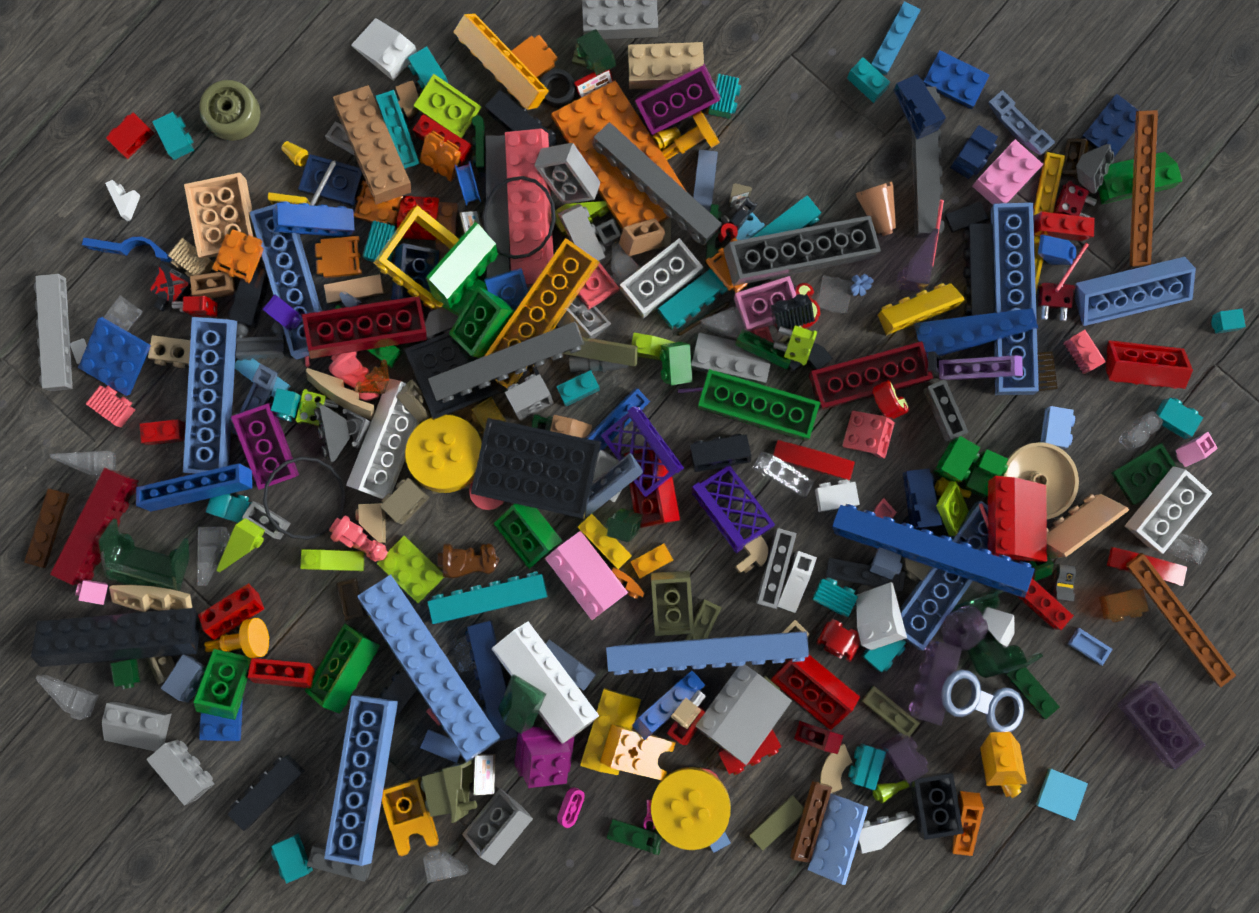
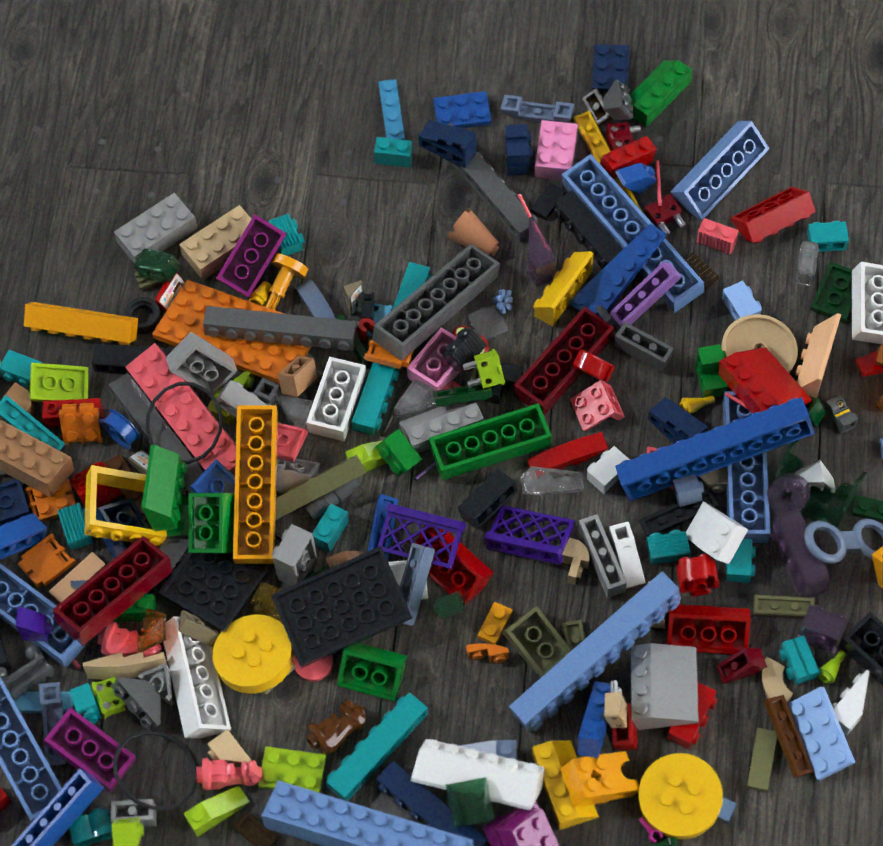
camera: 30 degrees left, 20 degrees down
dark tan brick [381,478,430,525] -> none
dark grey brick [428,322,585,403] -> none
dark green plate [472,115,486,172] -> none
orange plate [511,35,558,79] -> none
bright pink slope [545,531,628,620] -> none
yellow brick [578,514,632,569] -> none
green brick [933,436,981,483] -> none
lime tile [936,481,969,536] -> none
red brick [1016,578,1074,630] -> none
dark orange plate [1129,110,1158,266] -> none
bright pink slope [1175,432,1218,467] -> none
teal brick [1211,309,1246,334] -> none

